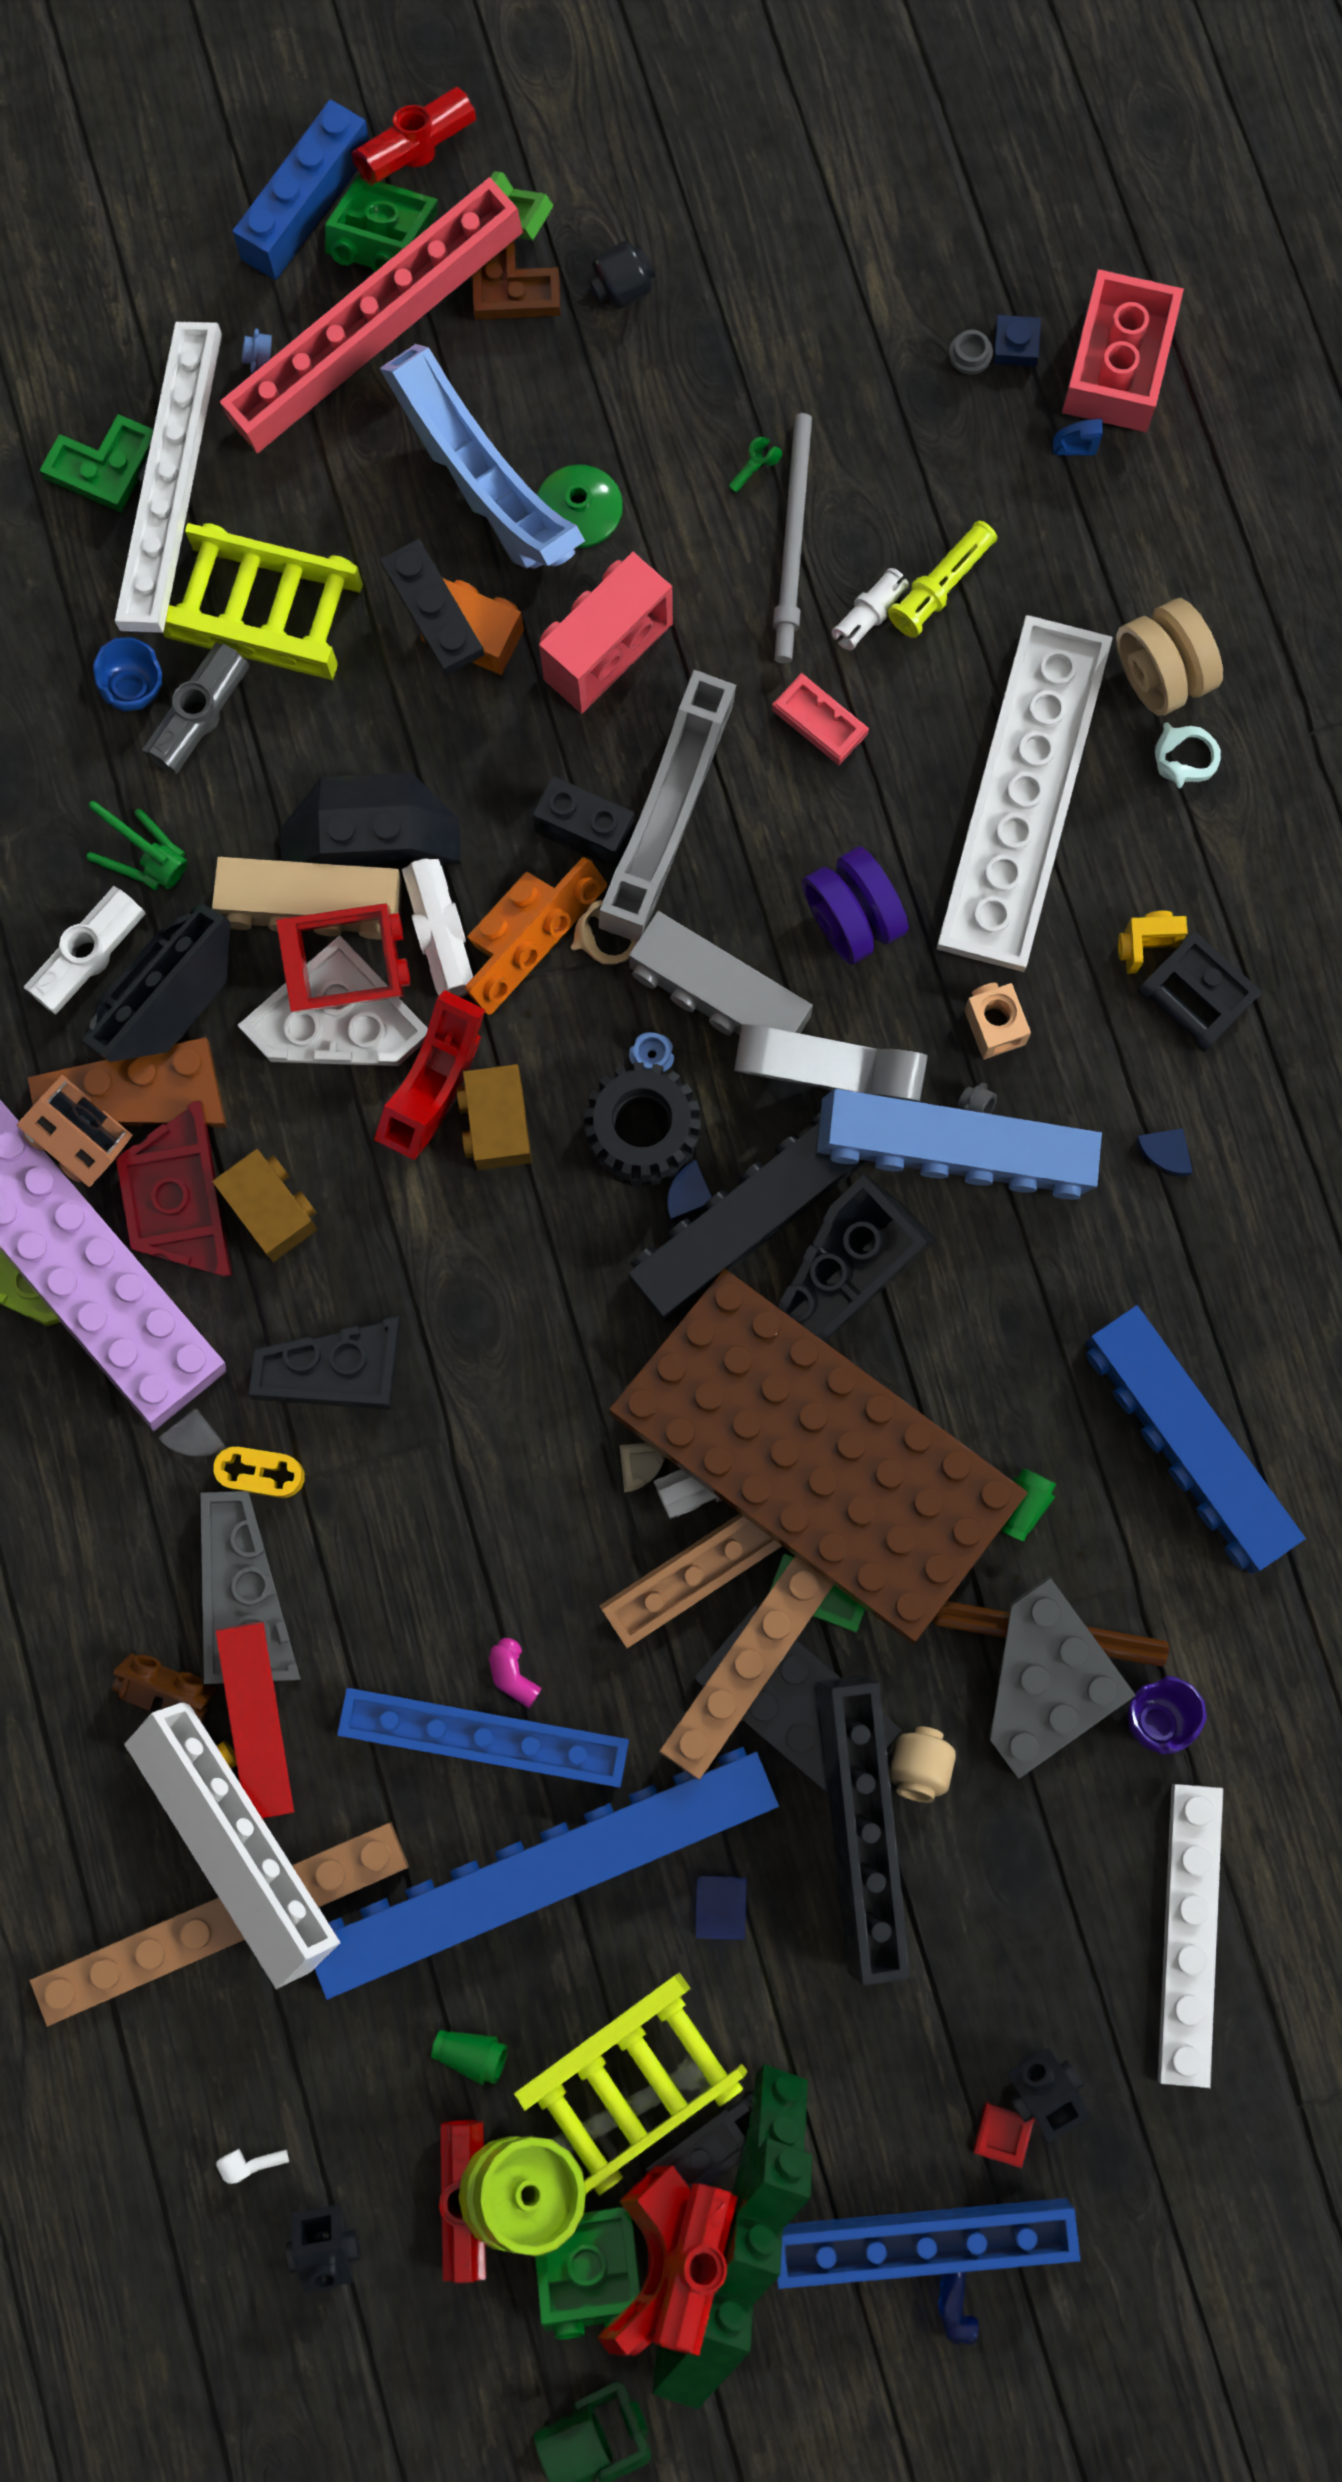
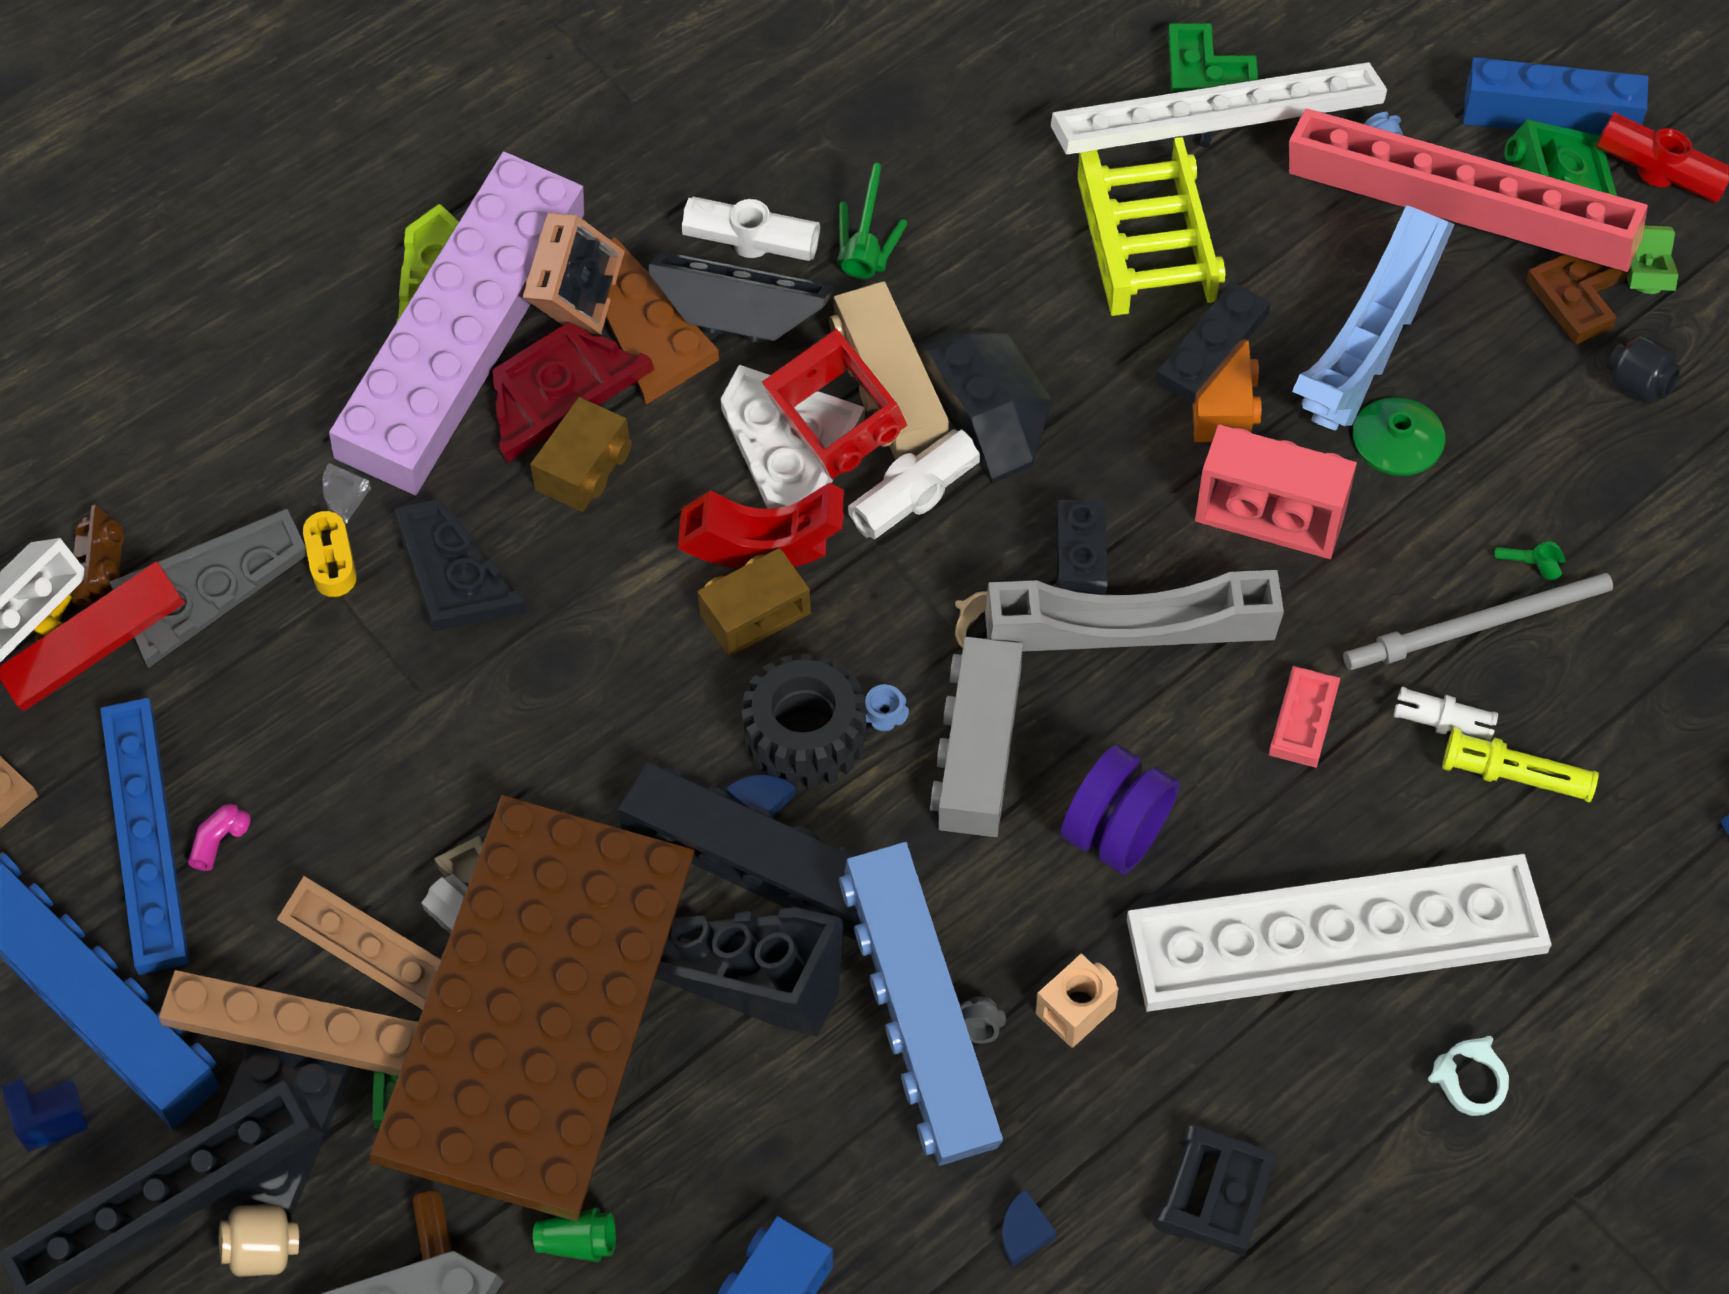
camera: 65 degrees right, 20 degrees down
blue hair [93,637,163,711] -> none
dark grey piece [142,643,250,775] -> none
orange bracket [465,857,607,1015] -> none
light grey beam [734,1024,928,1102] -> none
tan wheel [1116,598,1223,716] -> none
yellow bracket [1118,911,1188,974] -> none

